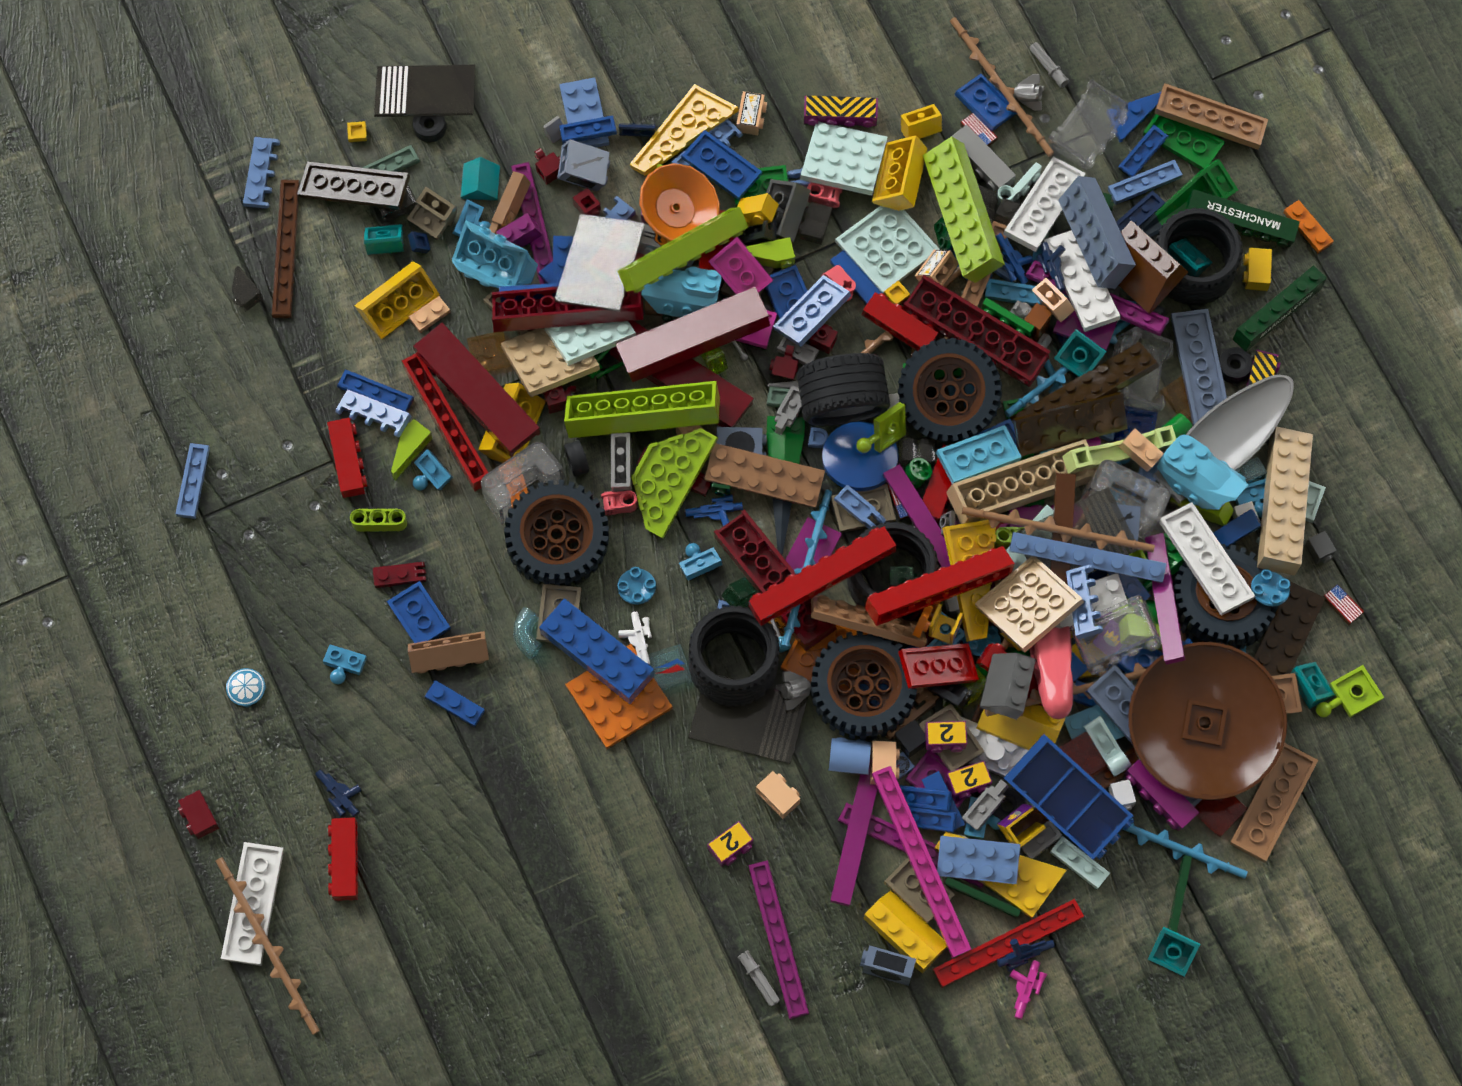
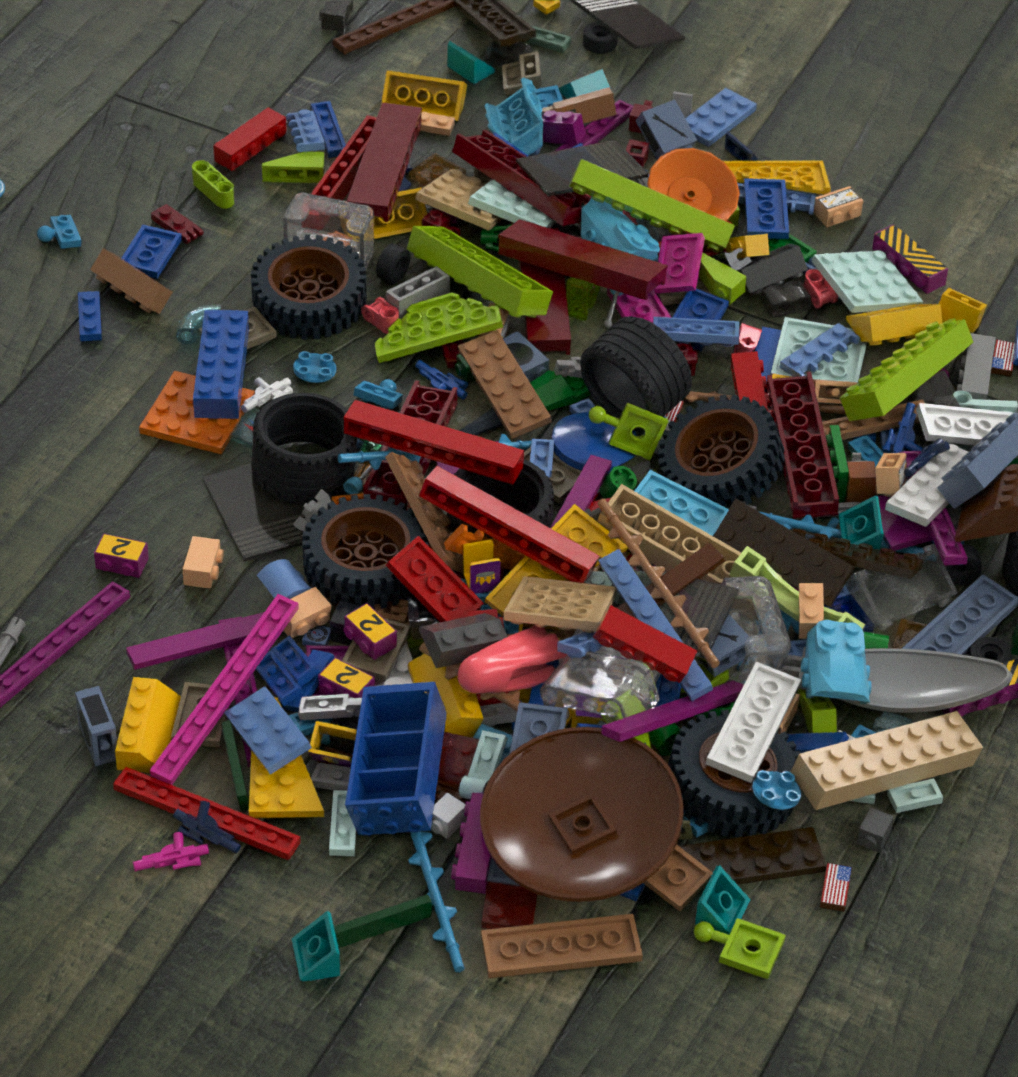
camera: 50 degrees right, 25 degrees down
medium blue plate [176,443,210,519] -> none
dark blue plate [408,232,431,254] -> none
dark azure plate [413,449,453,490] -> none
blue tile [559,115,617,144] -> none
none -> red brick [593,605,697,683]
none -> medium blue hinge [780,323,861,377]

